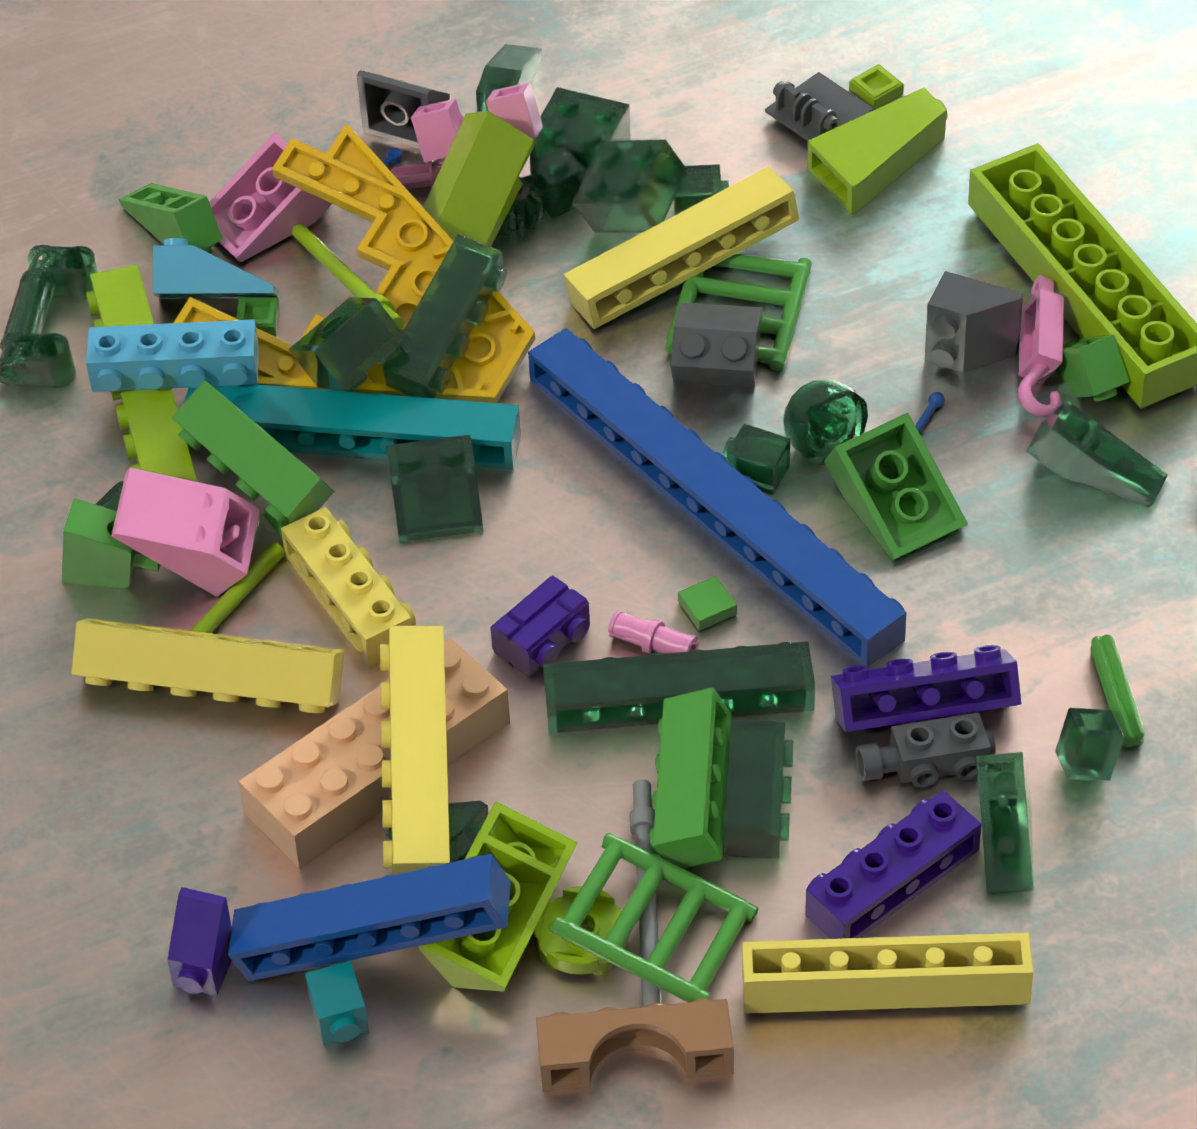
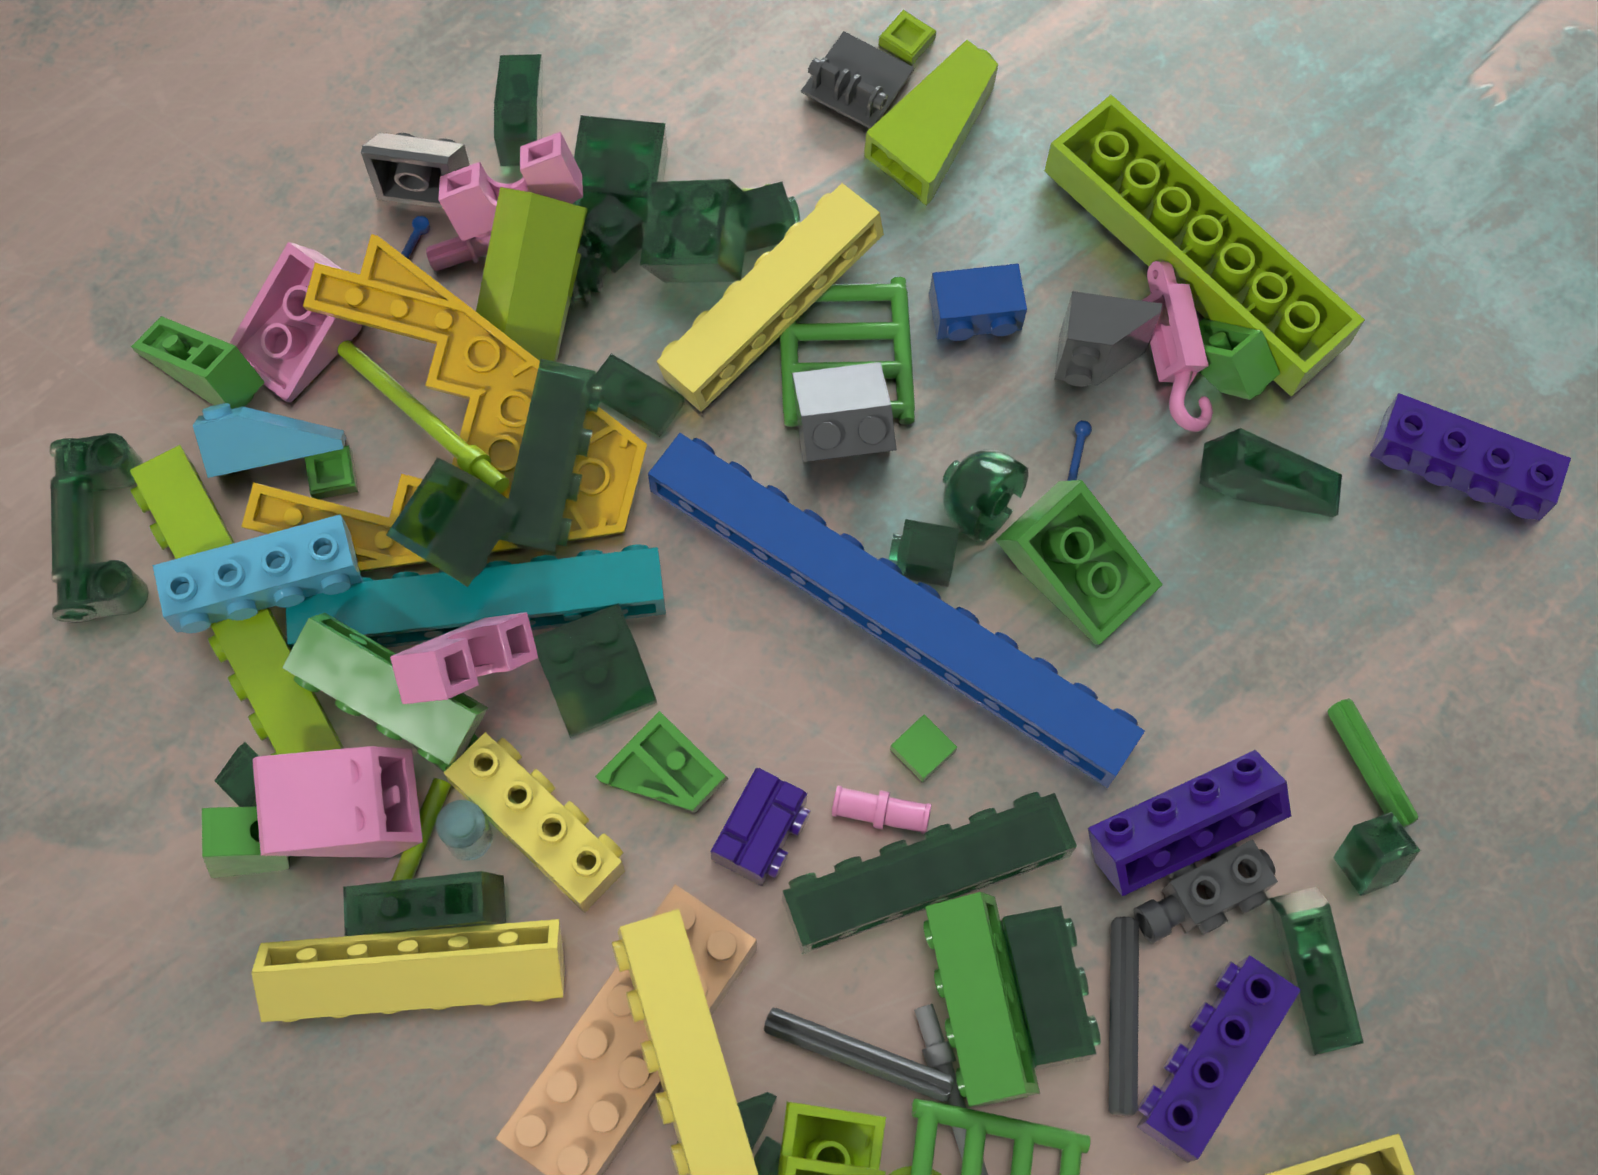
camera: 20 degrees left, 20 degrees up
none -> clear green slope [343,871,506,936]
none -> bright pink arch [390,612,538,704]
none -> clear light blue brick [436,800,493,861]
none -> clear green plate [586,354,685,437]
none -> bright green wing [595,711,729,813]
none -> dark grey axle [764,1008,955,1102]
none -> blue brick [929,263,1027,341]
none -> dark grey axle [1109,917,1139,1116]

